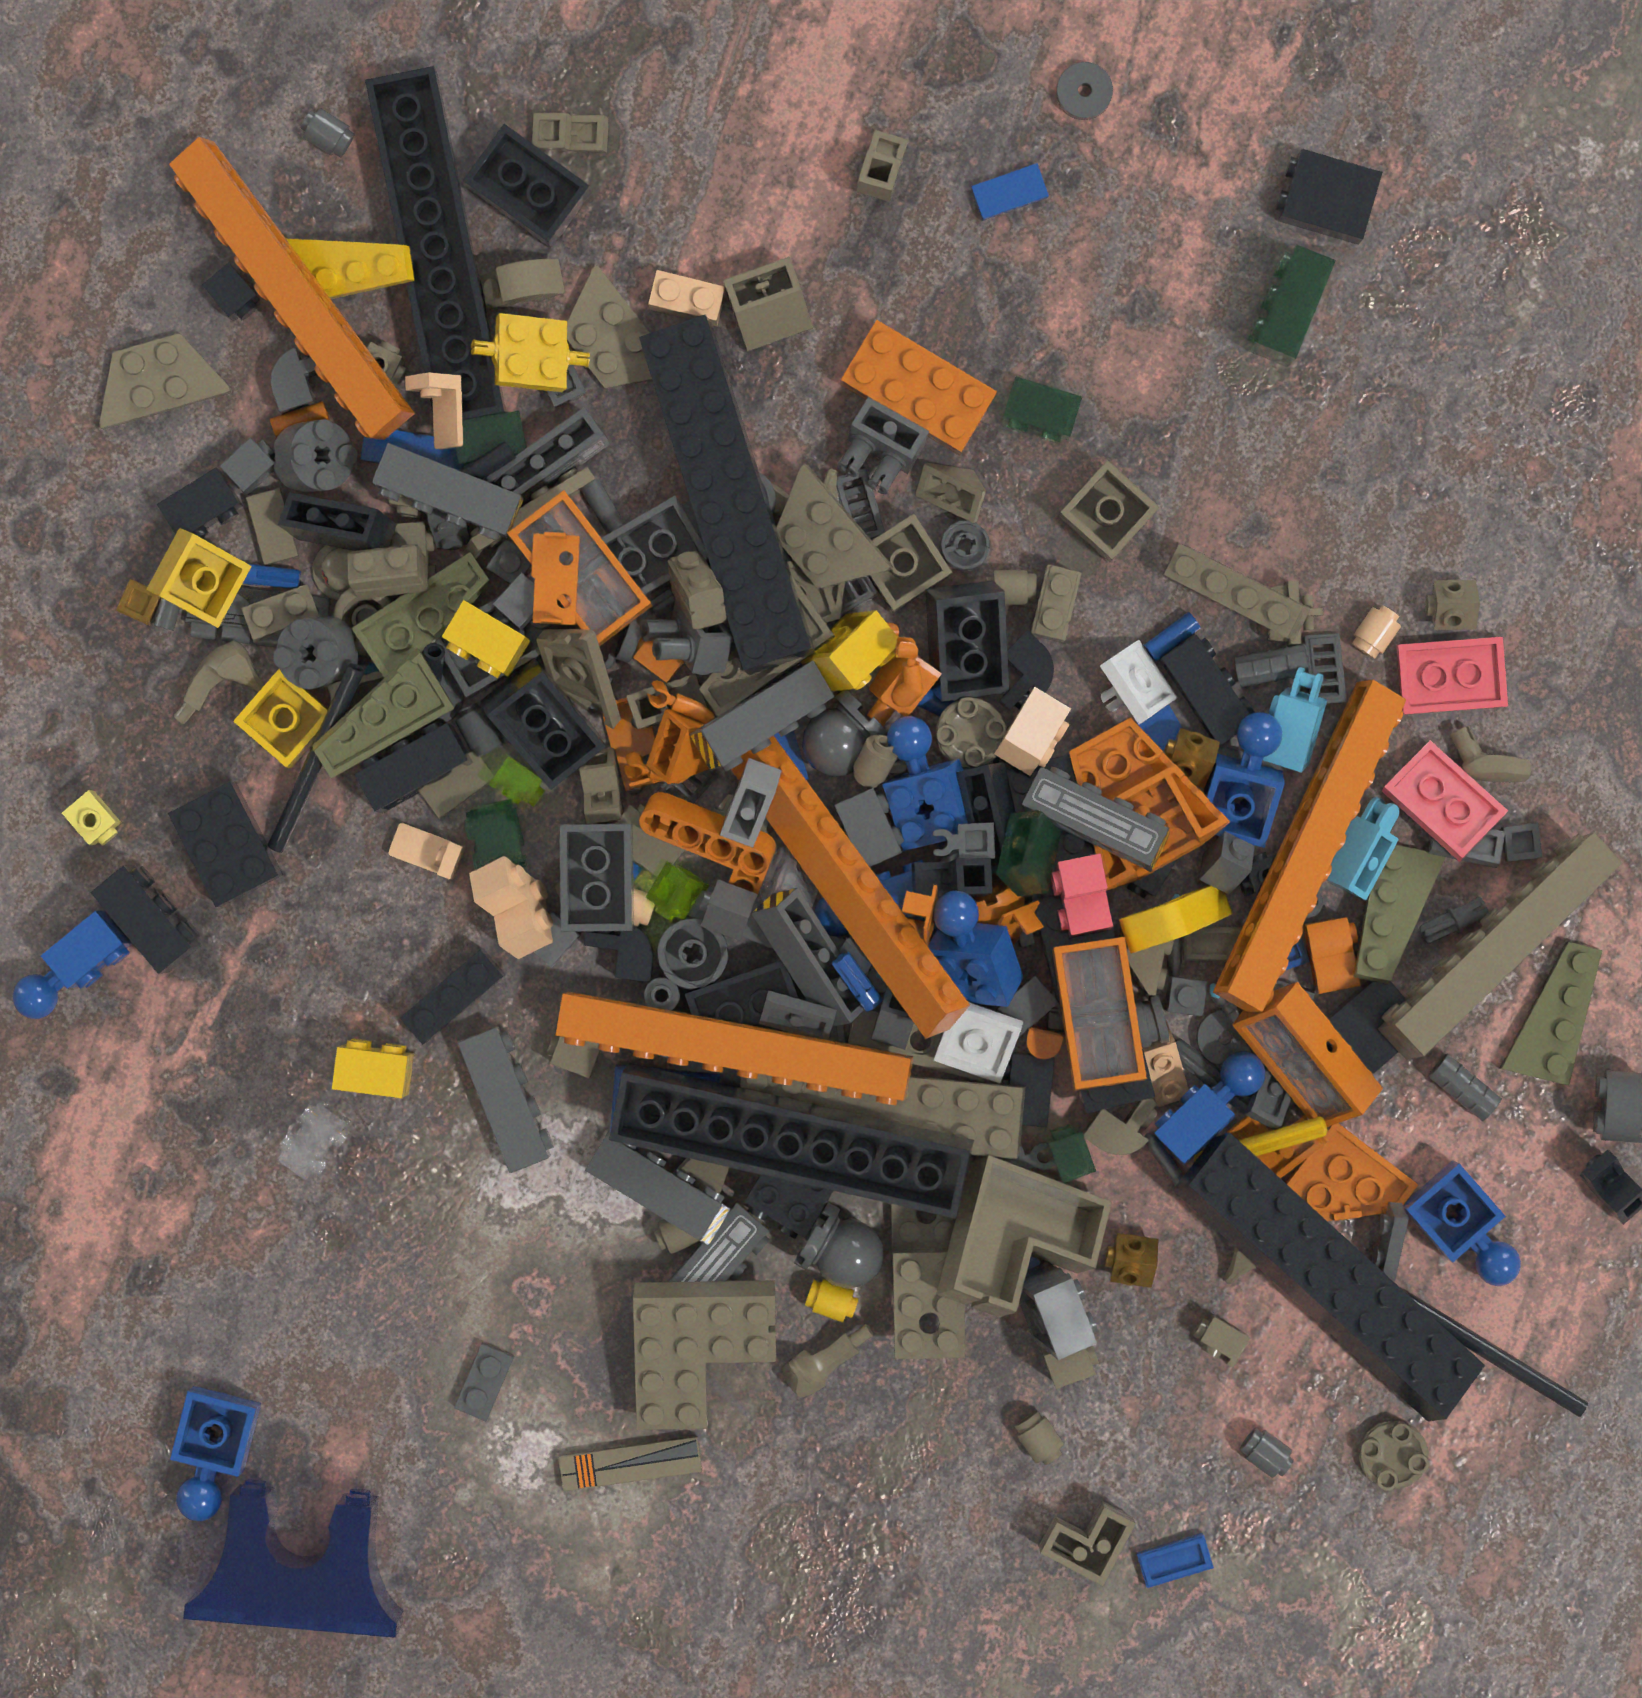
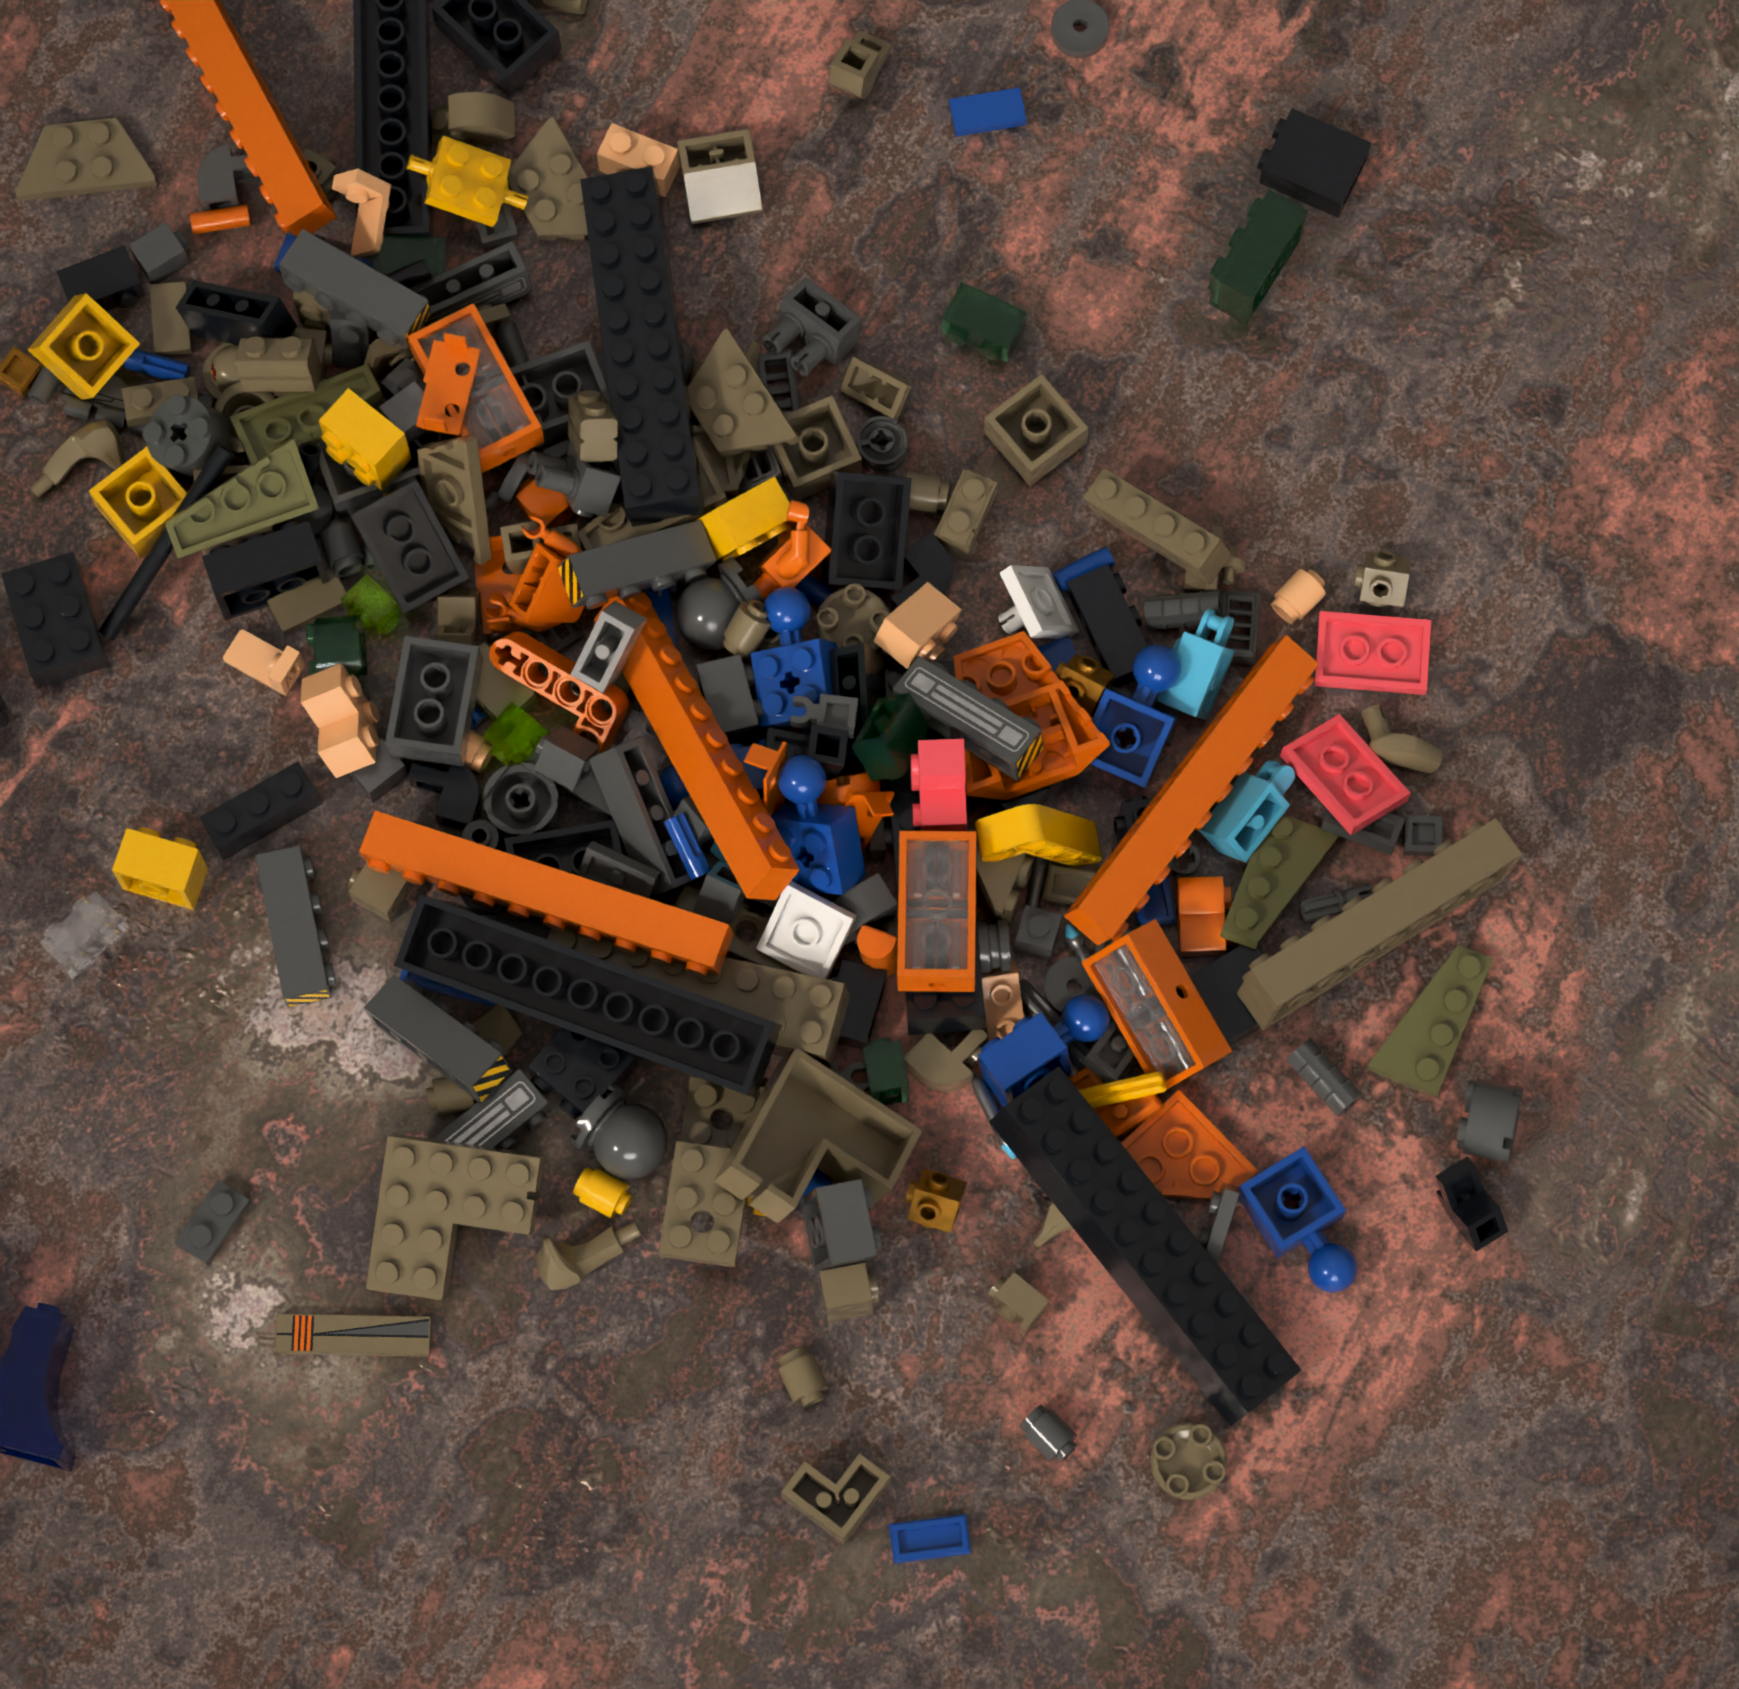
camera: 15 degrees right, 15 degrees down
black brick [202,262,260,322] -> none
dark grey brick [273,419,358,492] -> none
yellow wing [286,238,414,299] -> none
orange brick [840,320,997,456] -> none
dark grey brick [1199,831,1255,894] -> none
black piece [1408,1292,1588,1417] -> none

